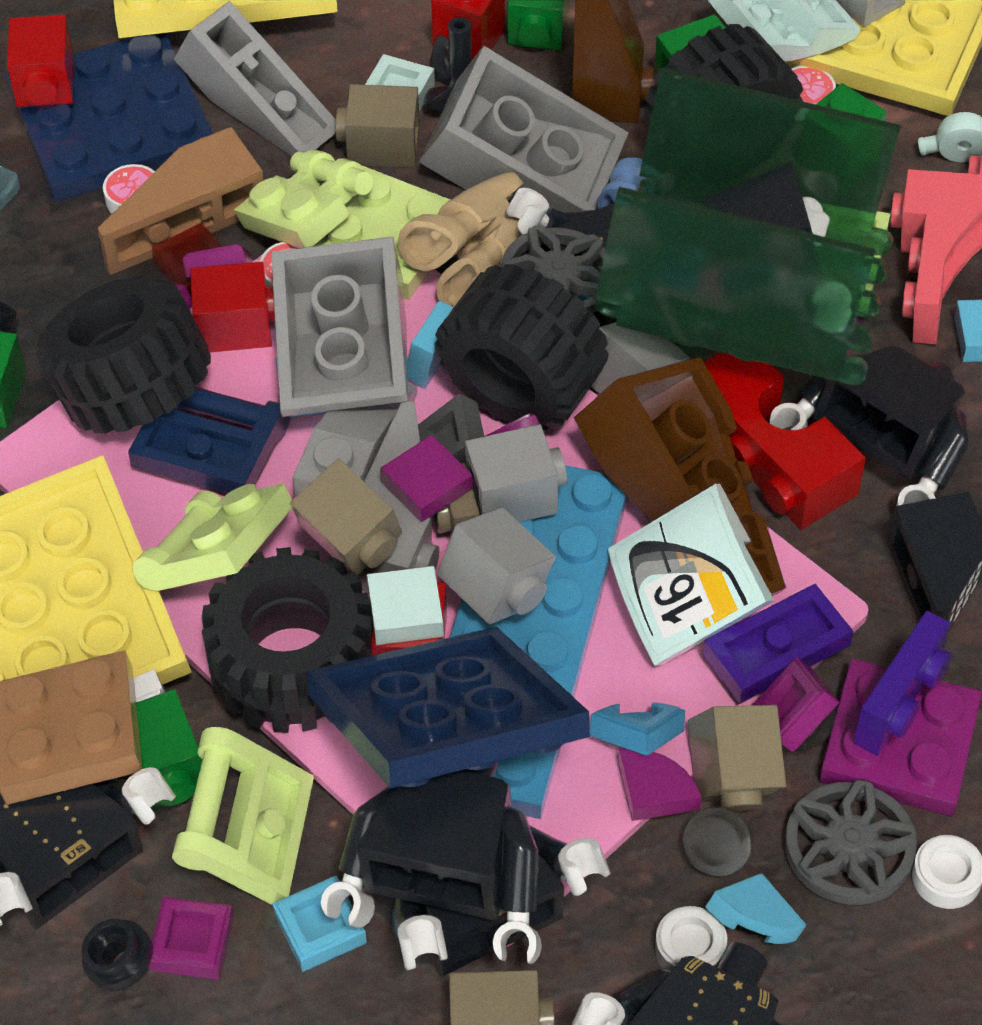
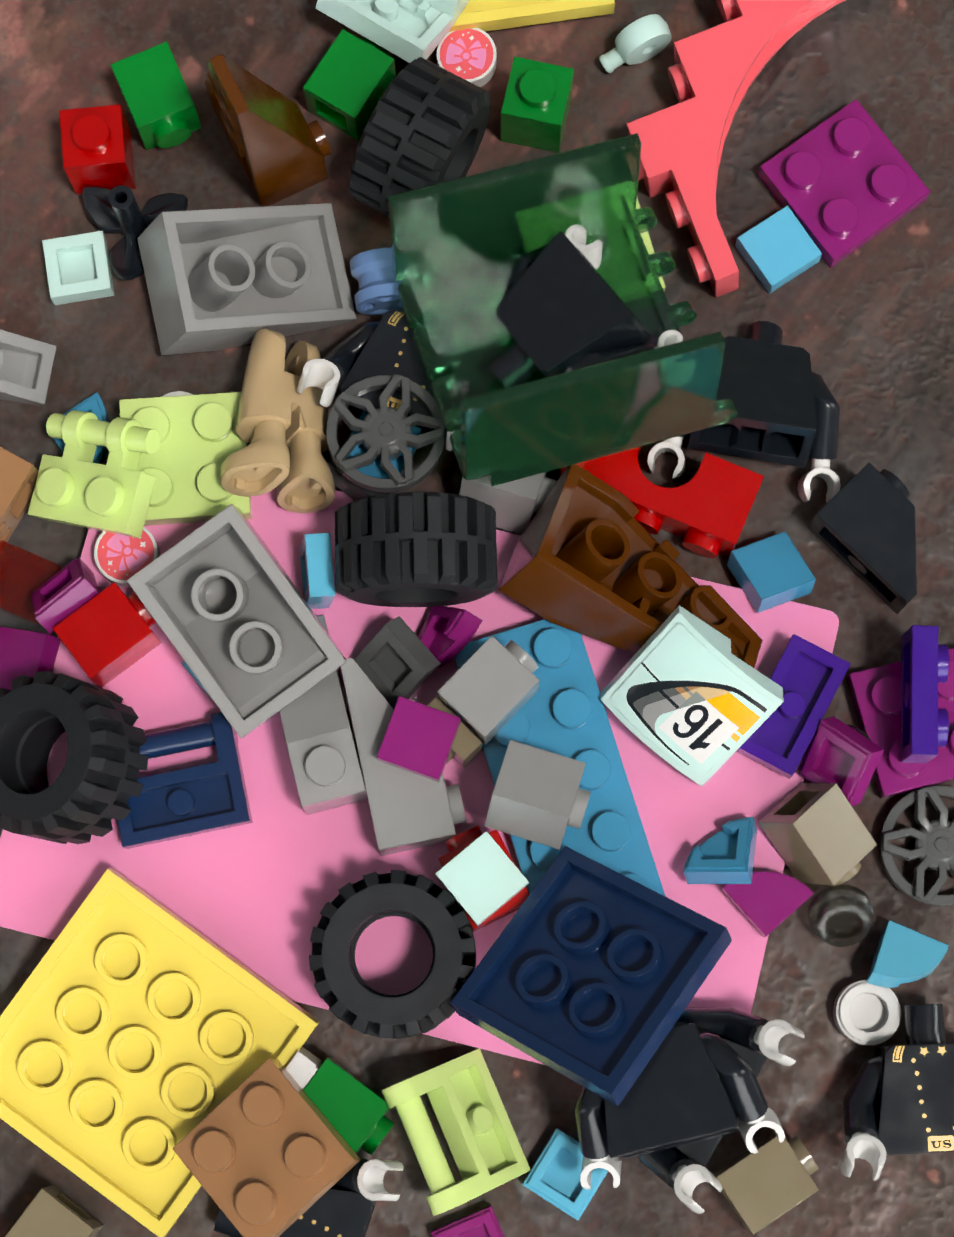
camera: 30 degrees left, 25 degrees up
yellowish green plate [132,483,292,591] -> none
dark tan brick [290,458,402,575] -> none
dark tan brick [336,84,420,168] -> none
none -> dark azure tile [727,531,816,613]

